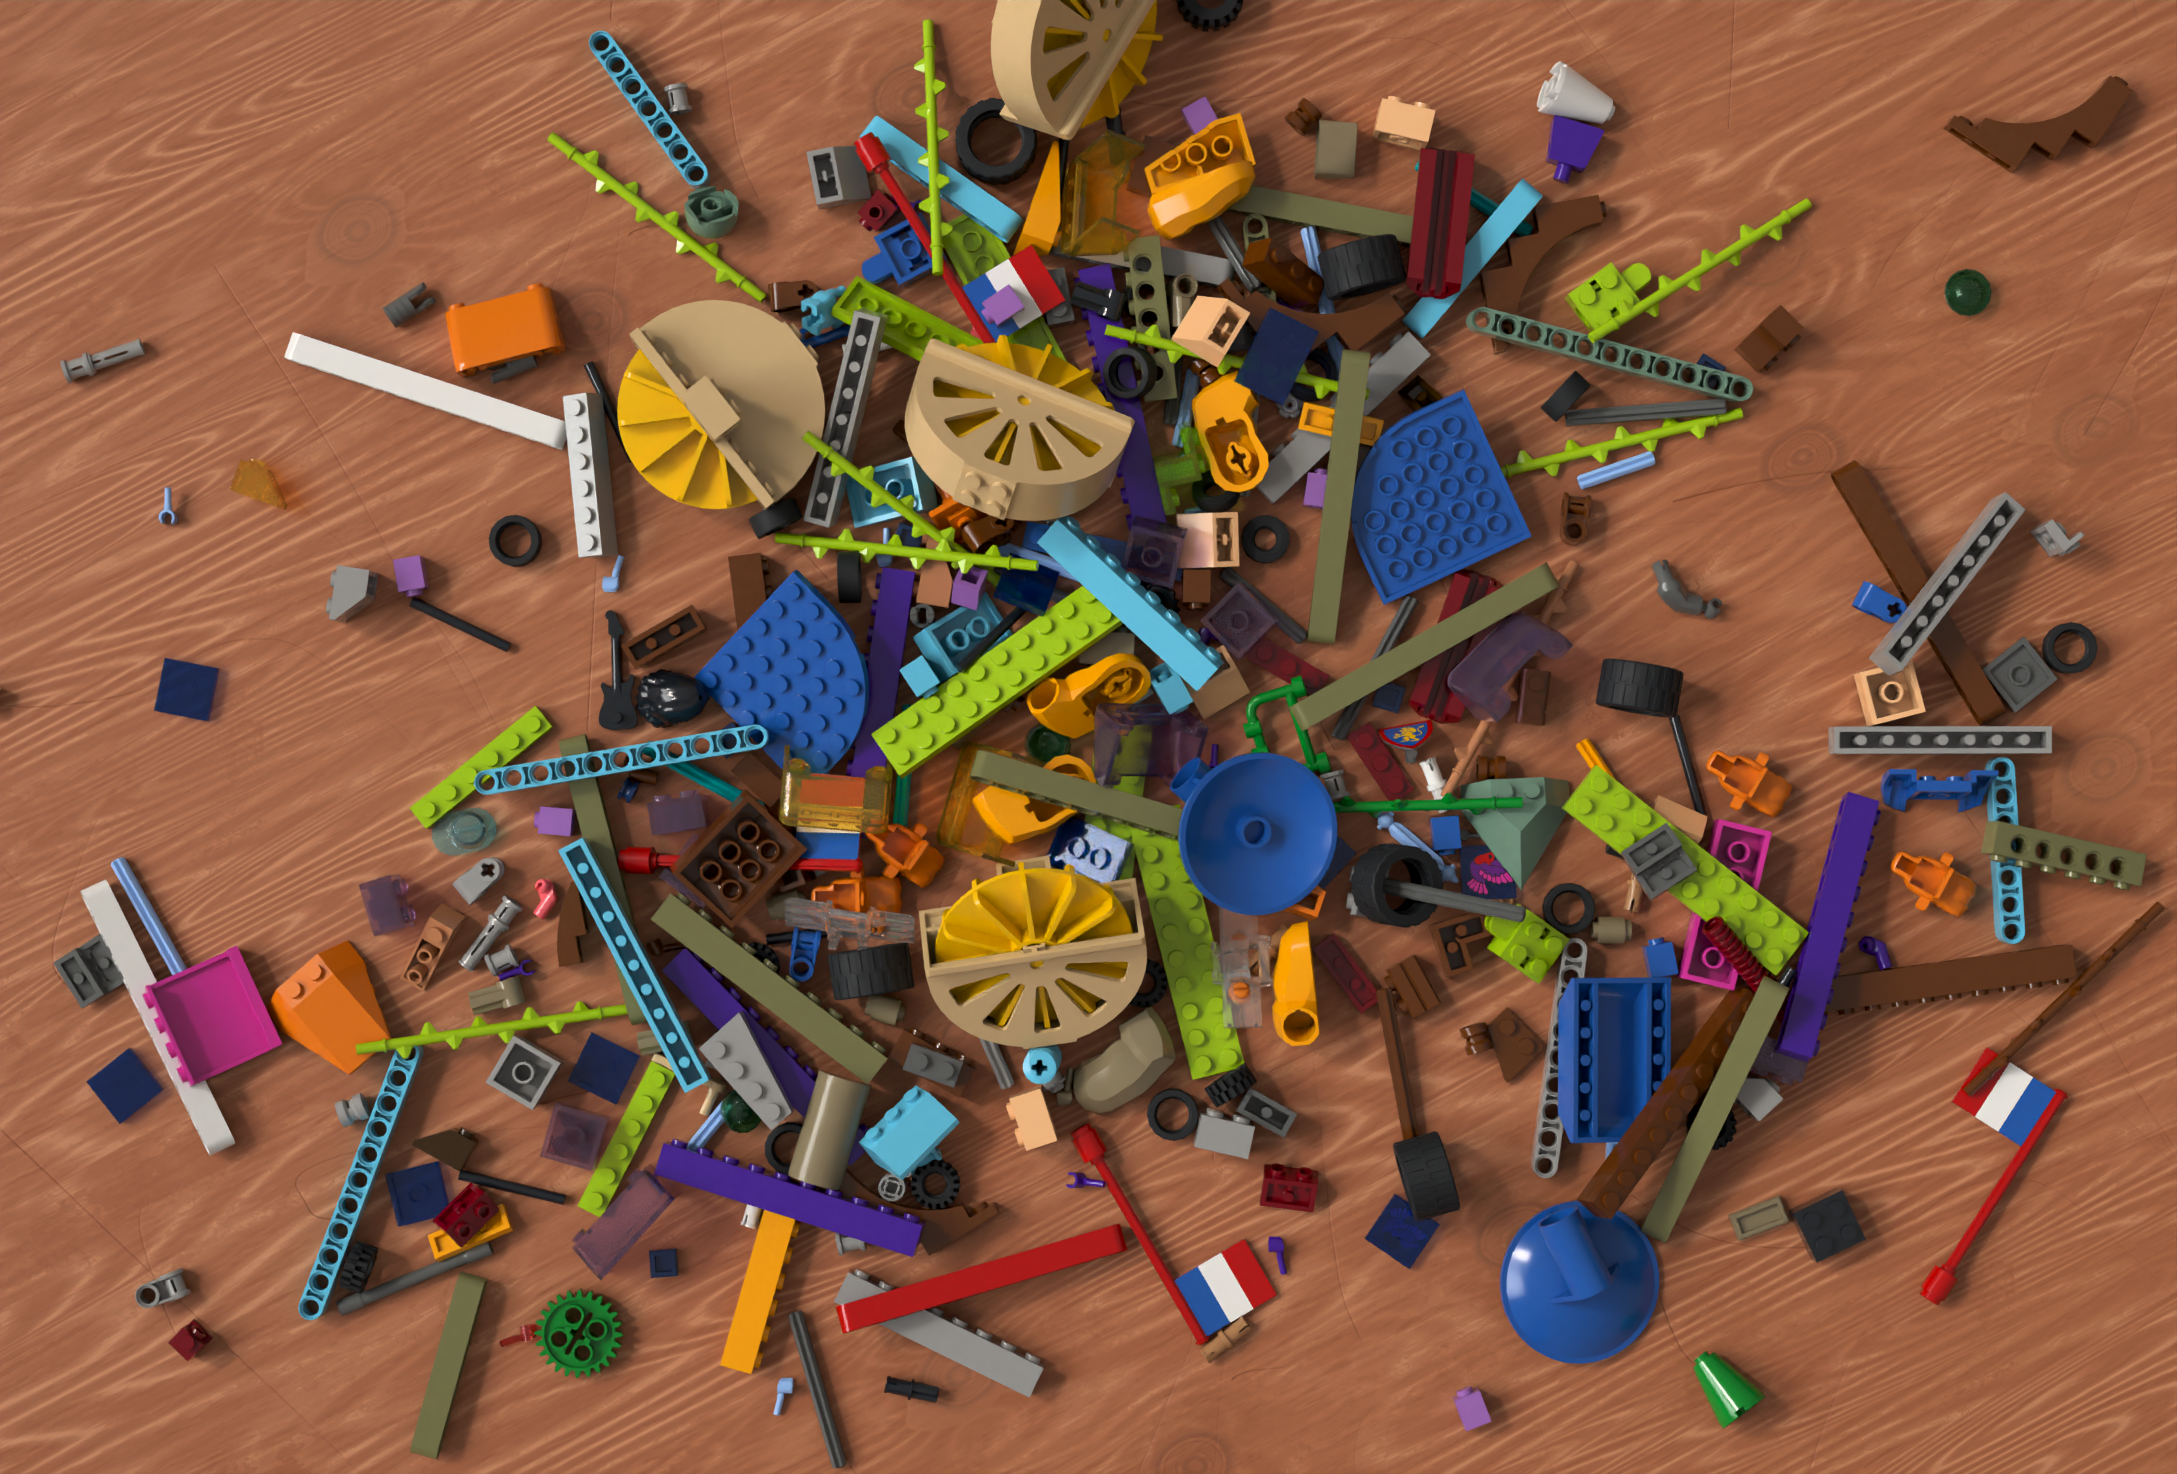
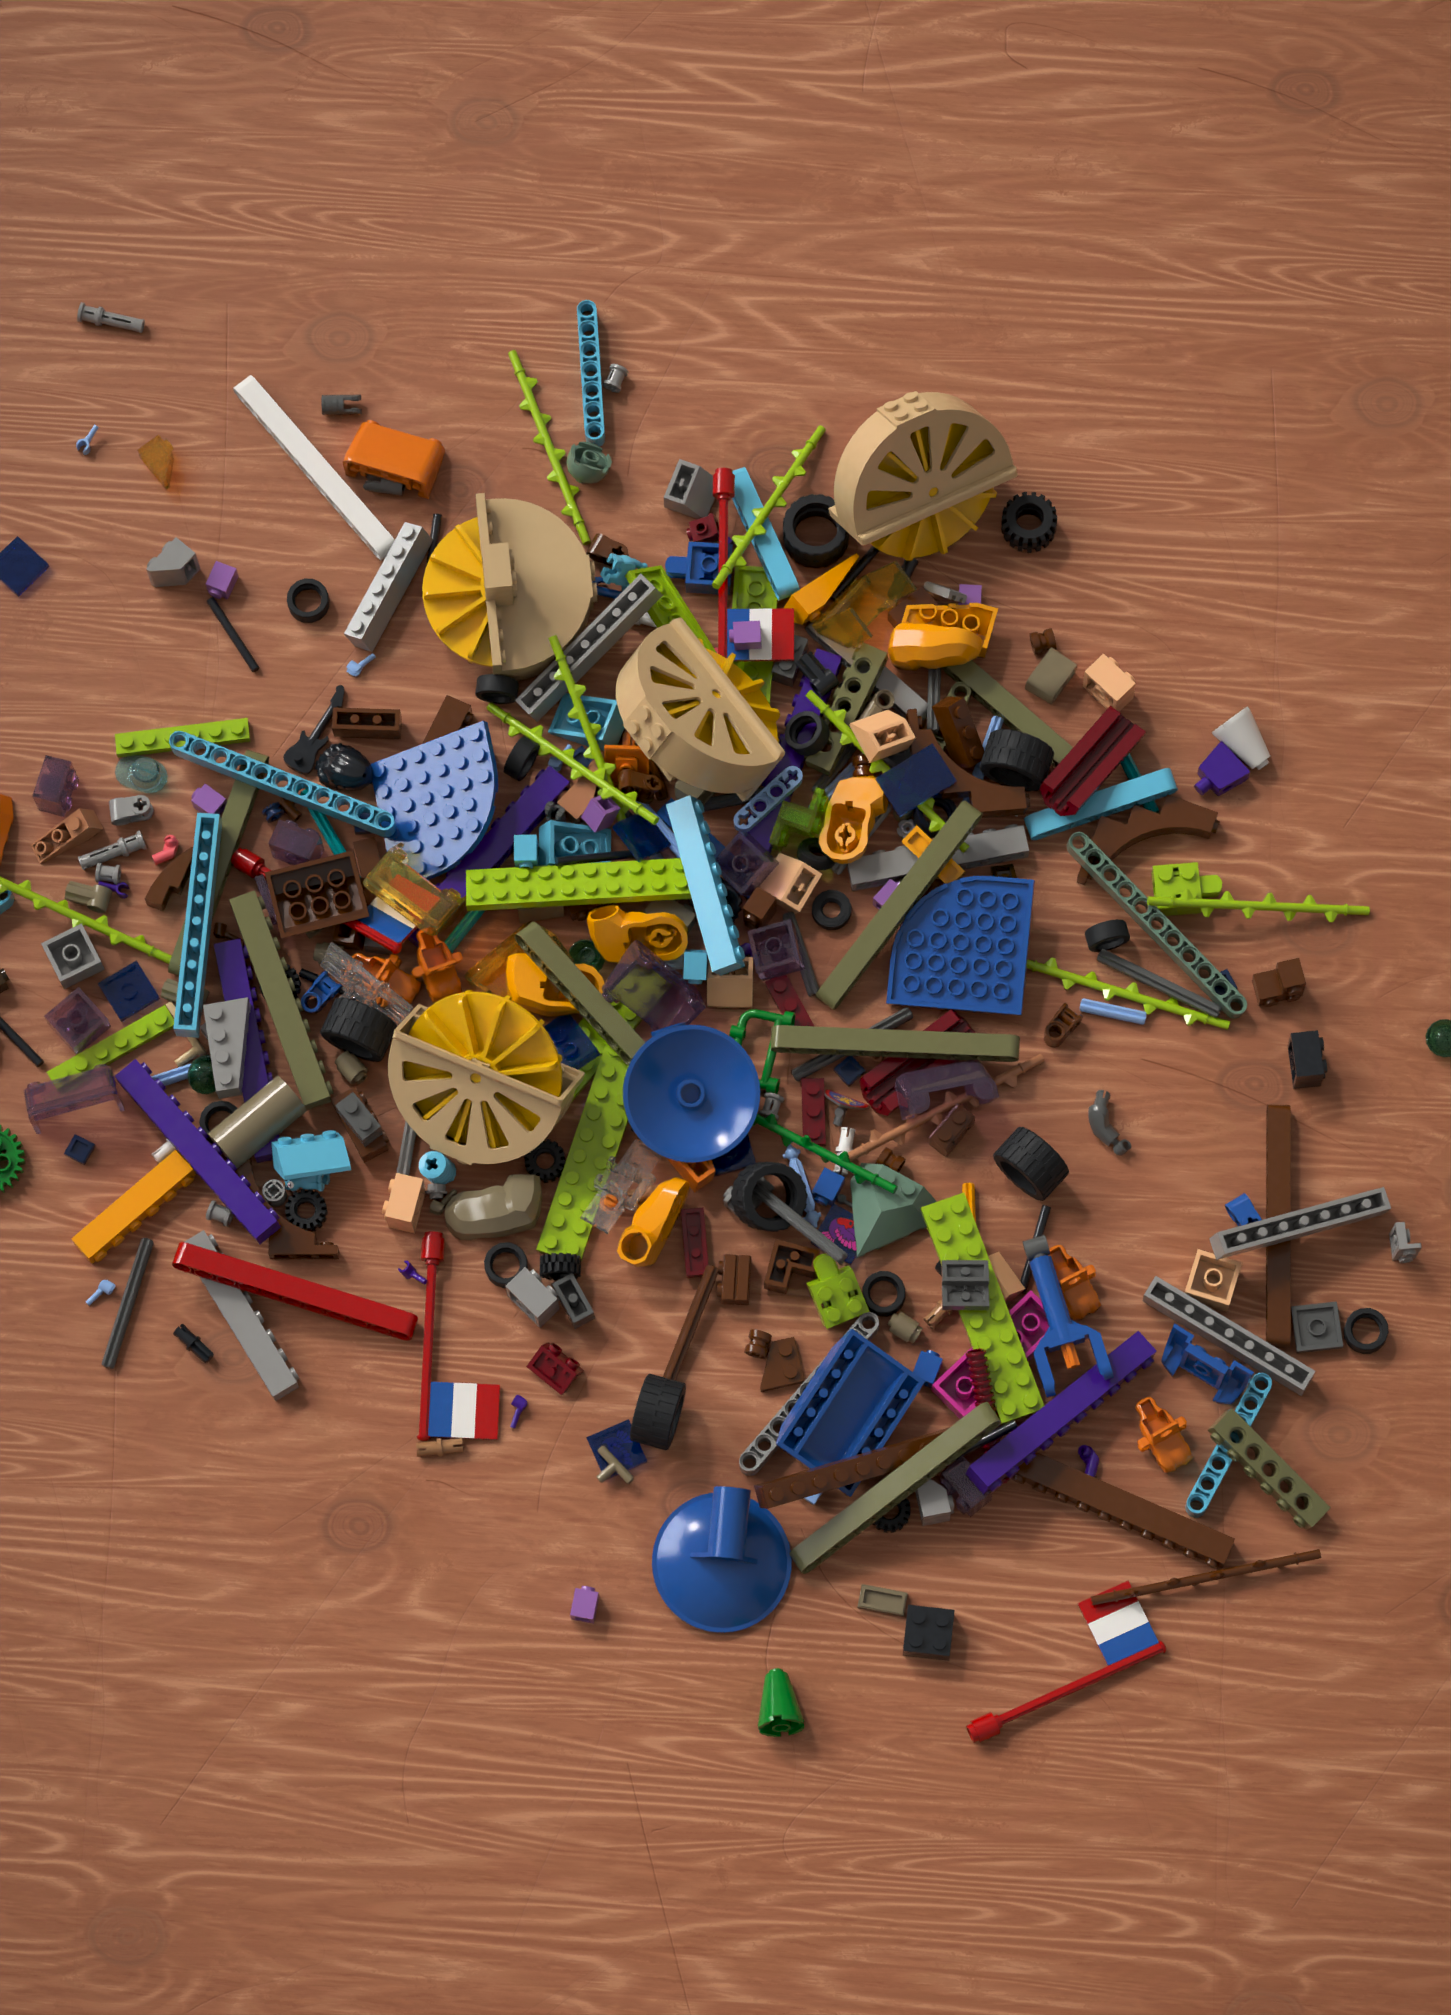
camera: 35 degrees right, 15 degrees down
none -> dark tan piece [596,1446,634,1484]
none -> light blue beam [733,766,803,833]
none -> light grey tile [924,581,967,603]
none -> blue piece [1022,1235,1114,1398]
none -> black brick [1287,1030,1327,1089]

